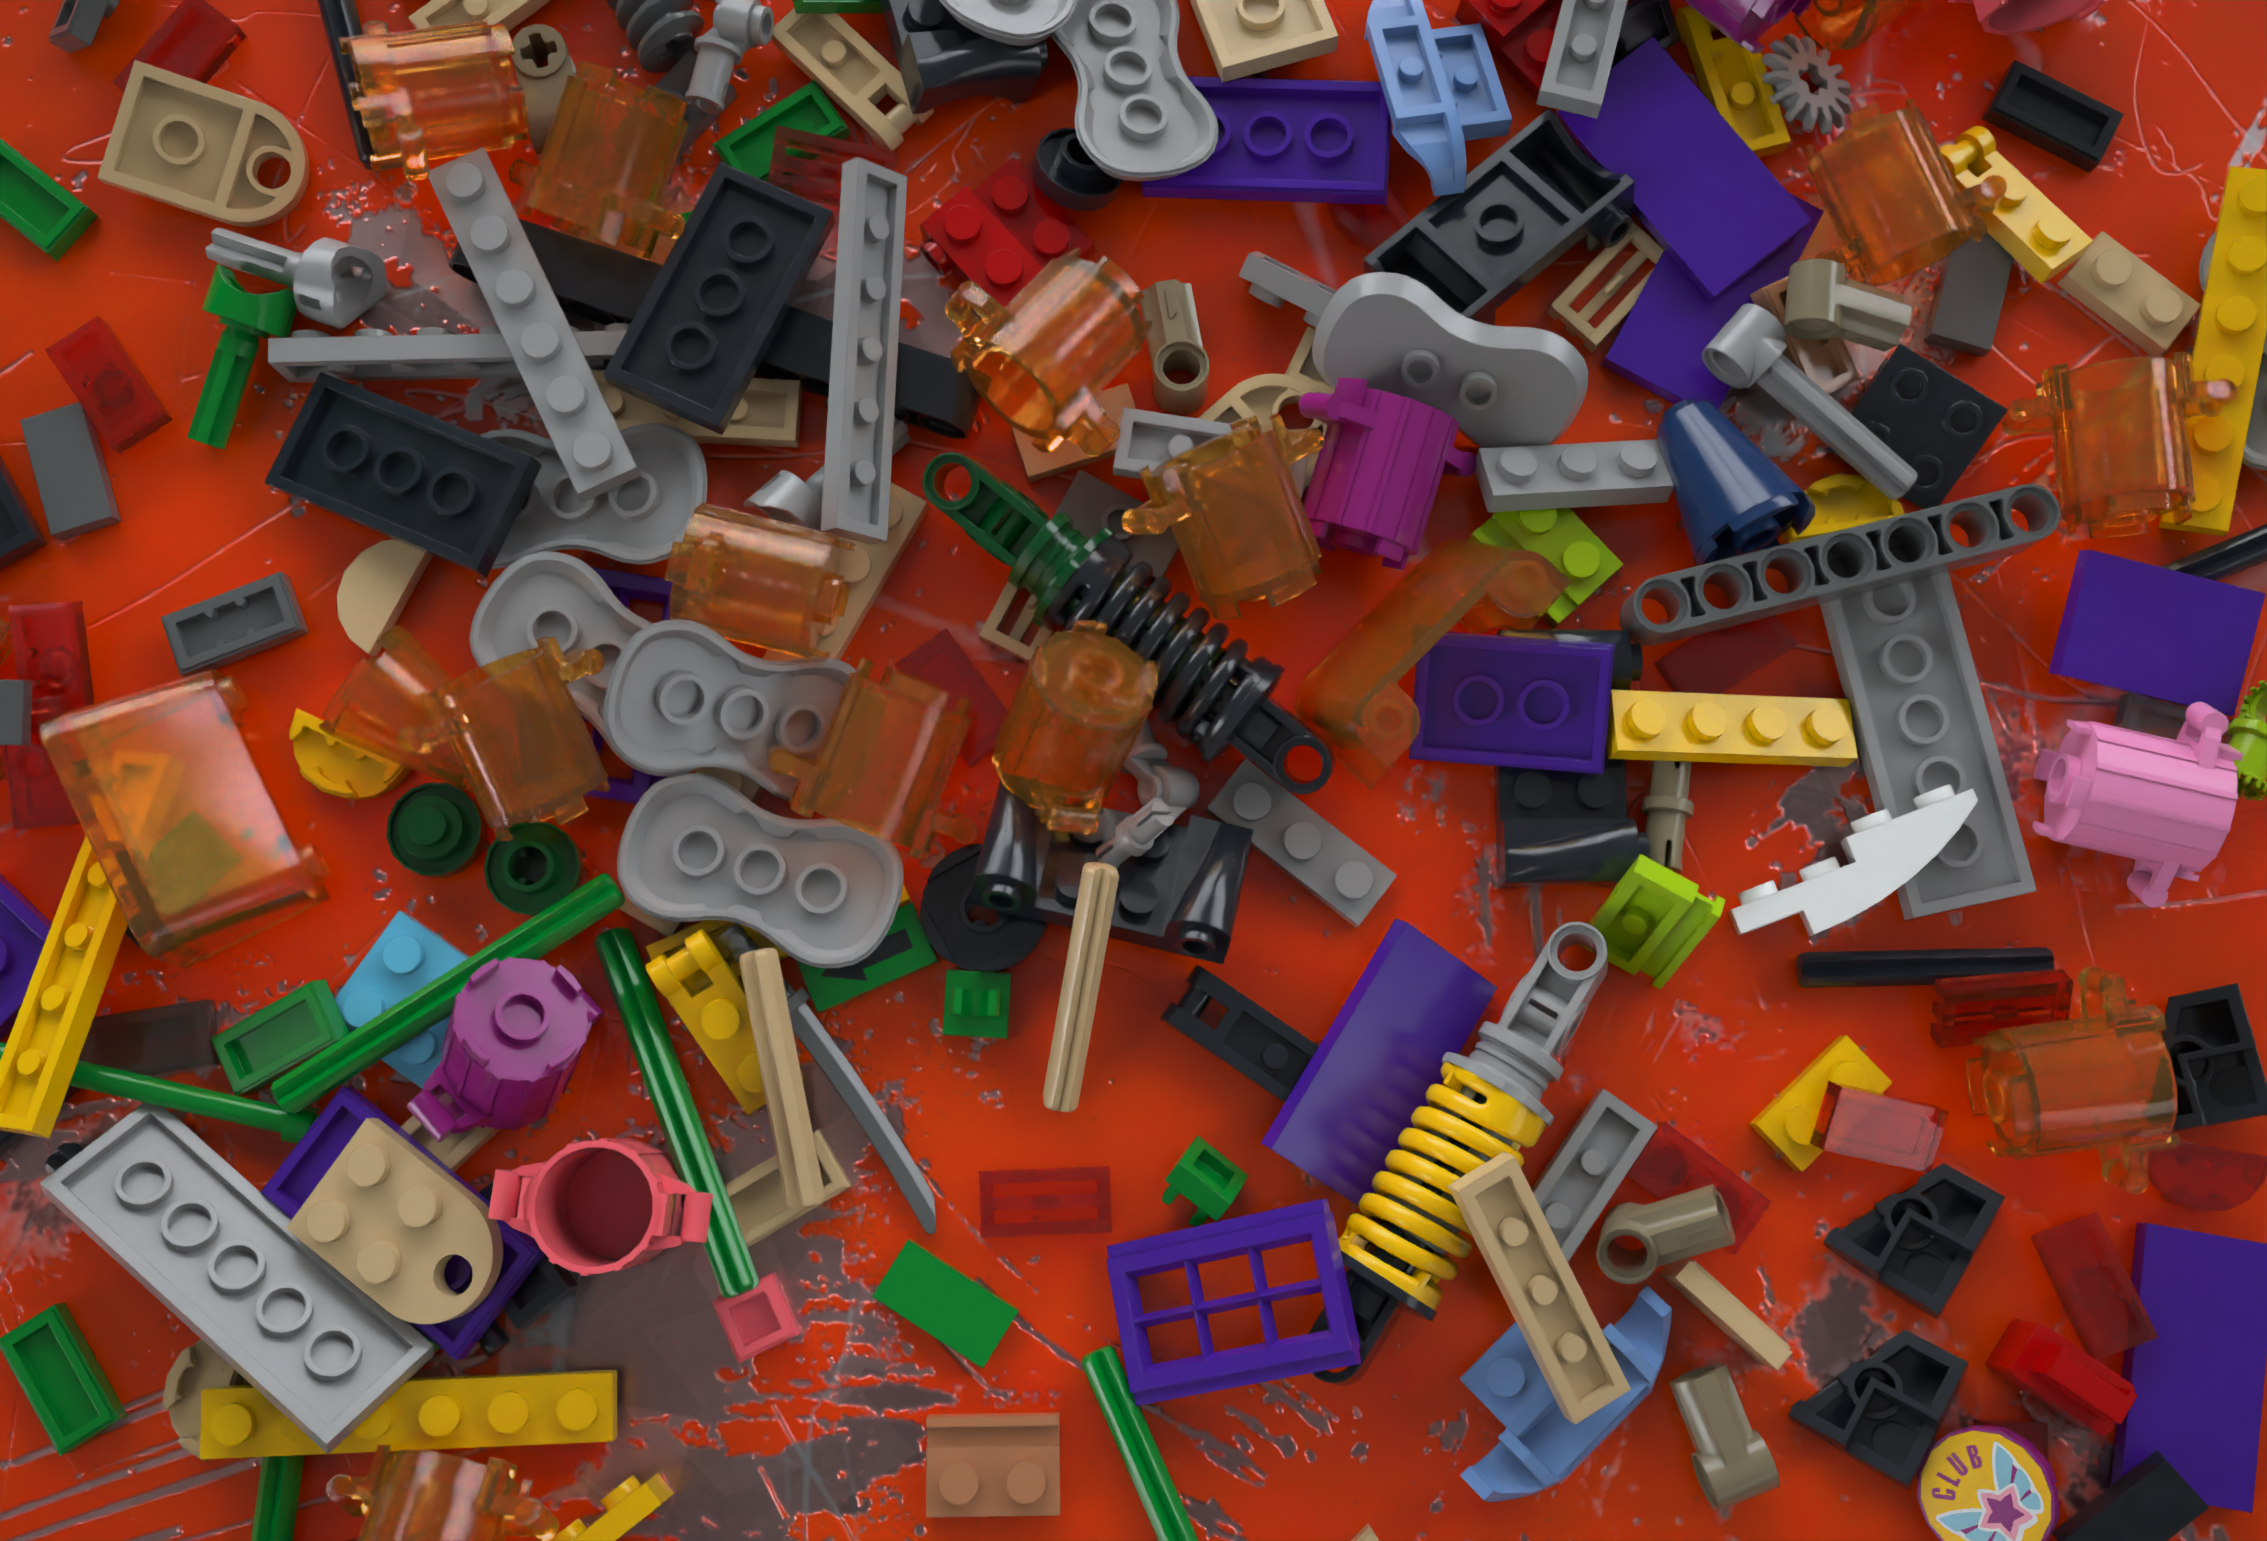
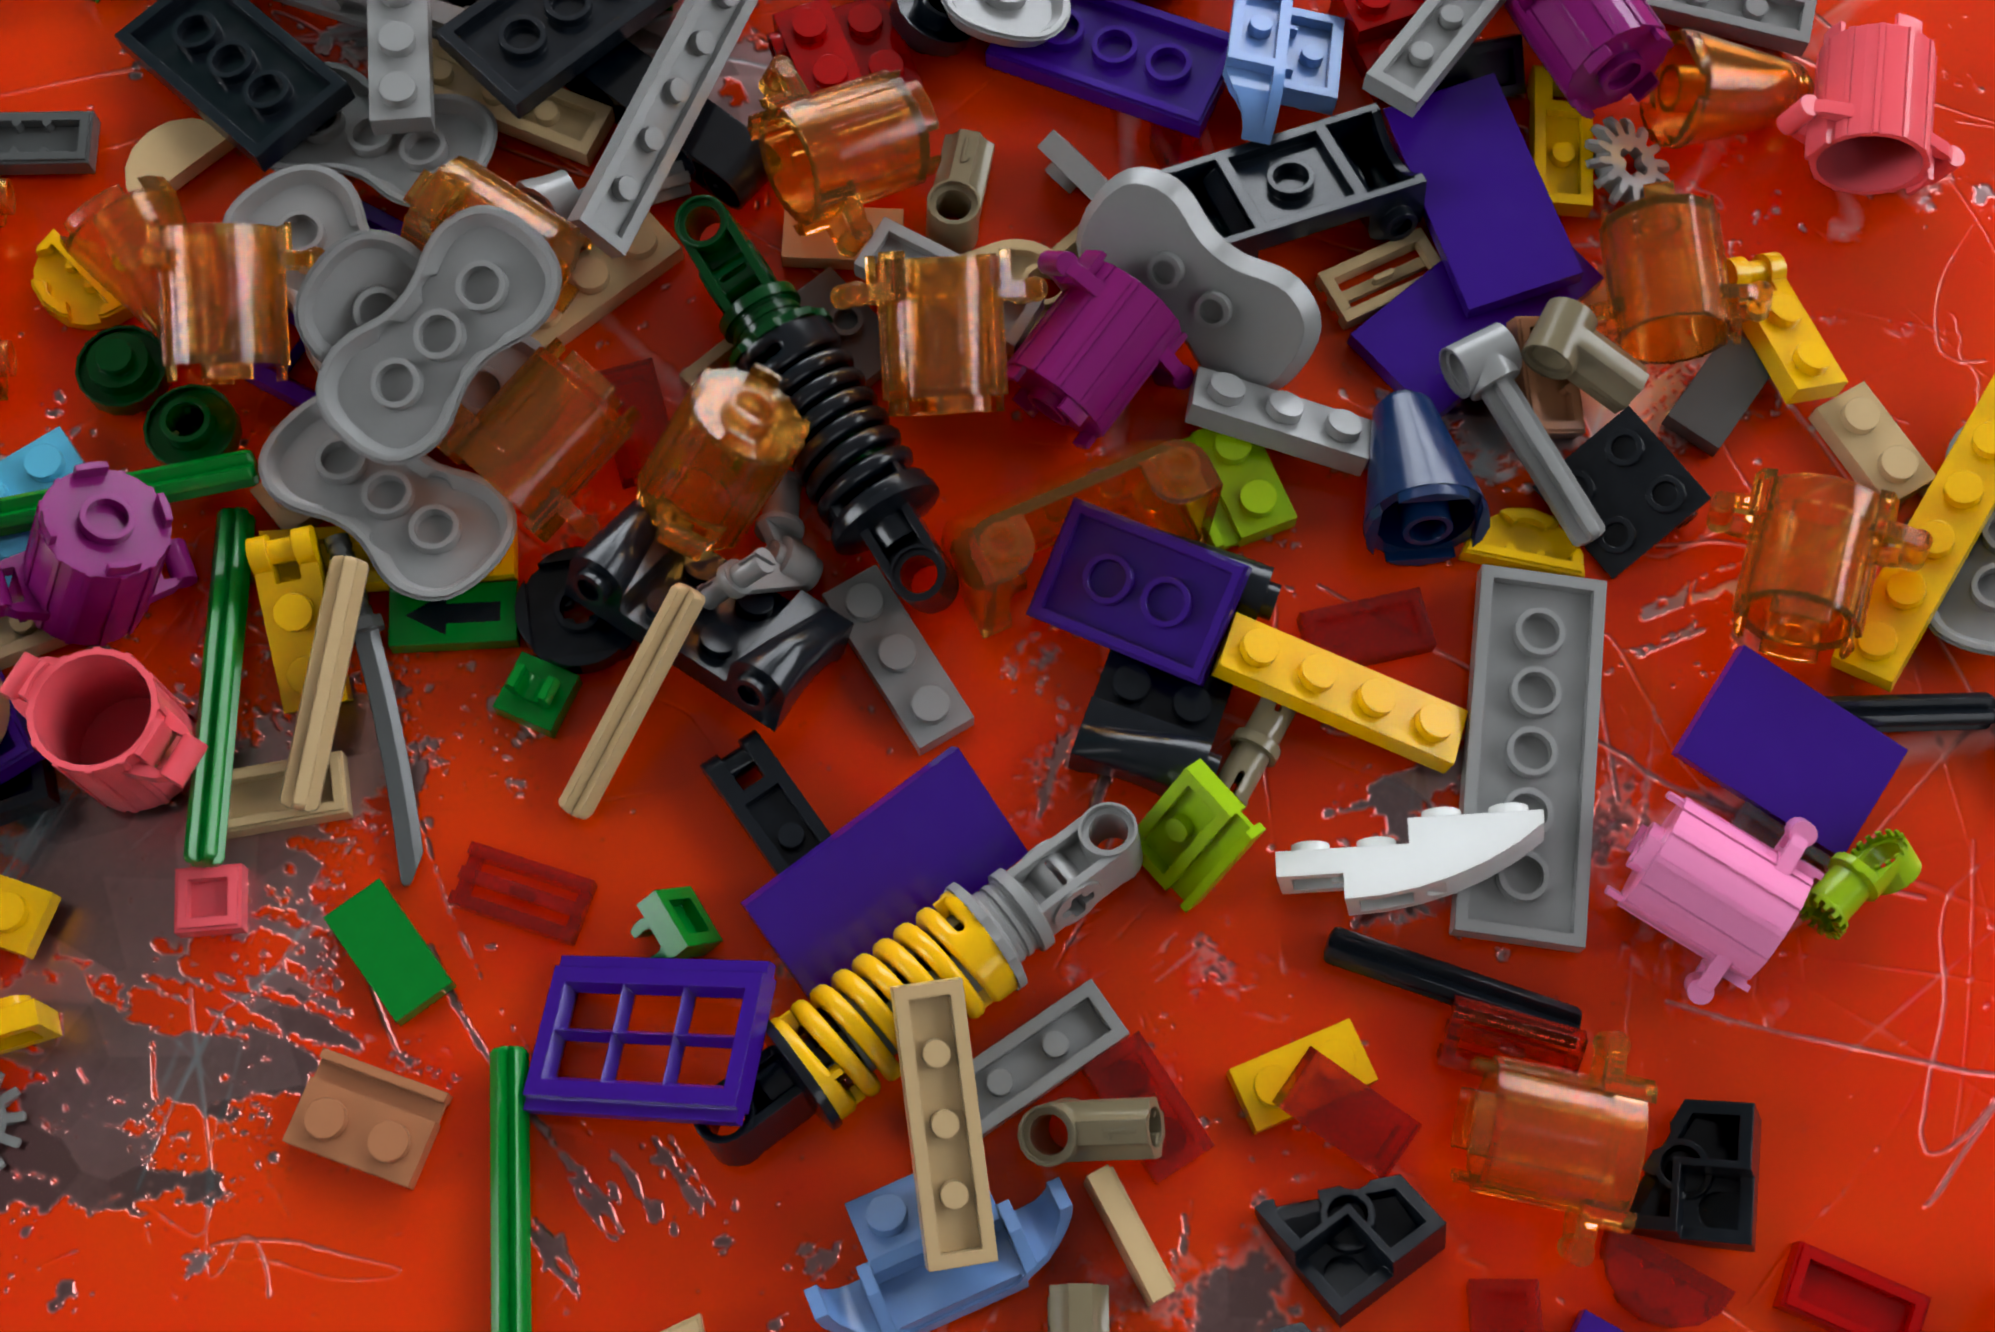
camera: 20 degrees right, 10 degrees down
dark grey beam [1619,484,2061,646] -> none
black tile [1982,60,2124,173] -> none
none -> light grey plate [315,205,562,466]

